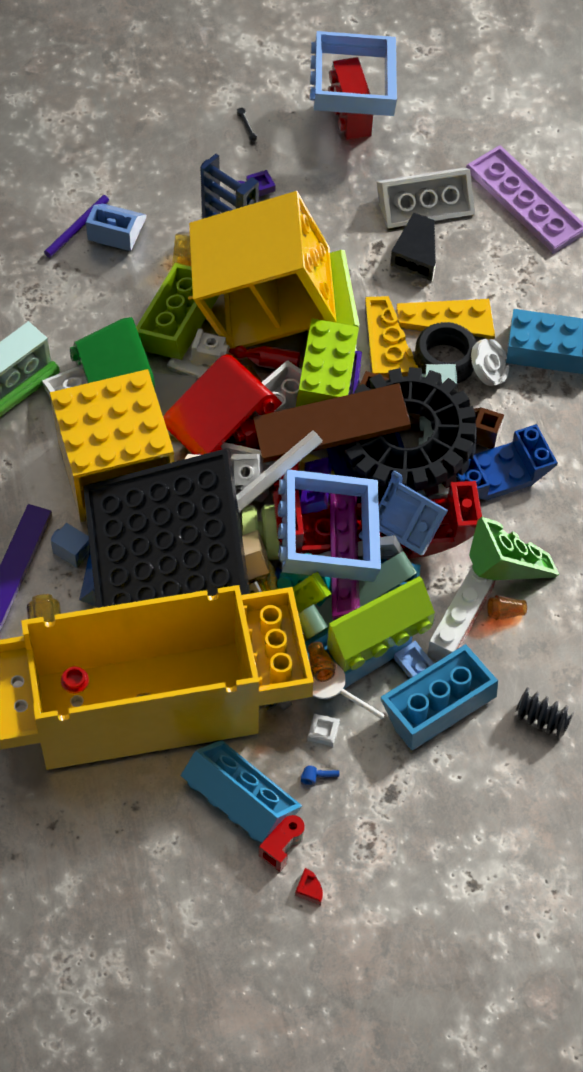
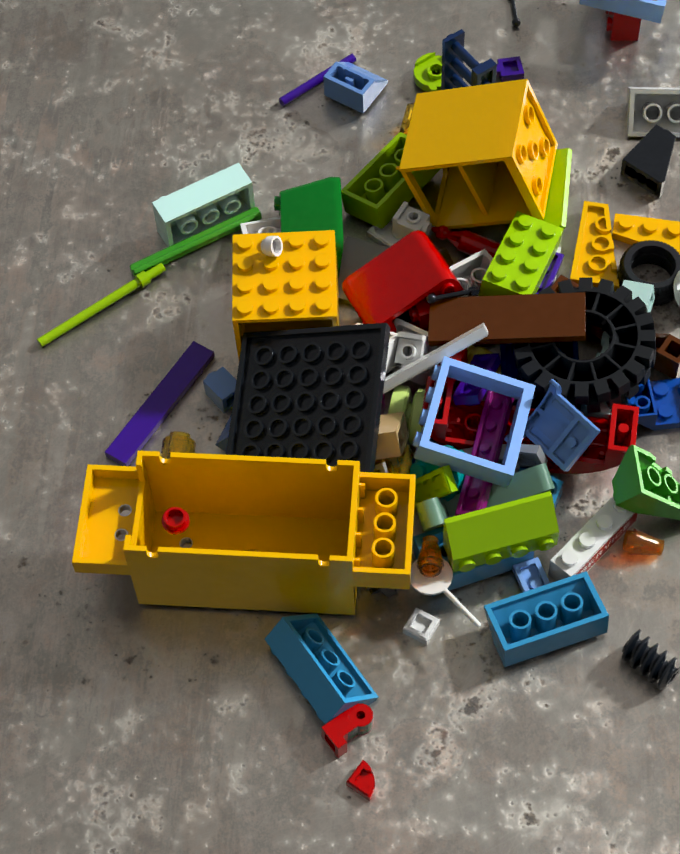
camera: 20 degrees right, 0 degrees up
blue hand [301,765,339,785] -> none
none -> white hinge [260,236,283,257]
none -> lime plate [413,52,442,92]
none -> black hinge [426,287,479,304]

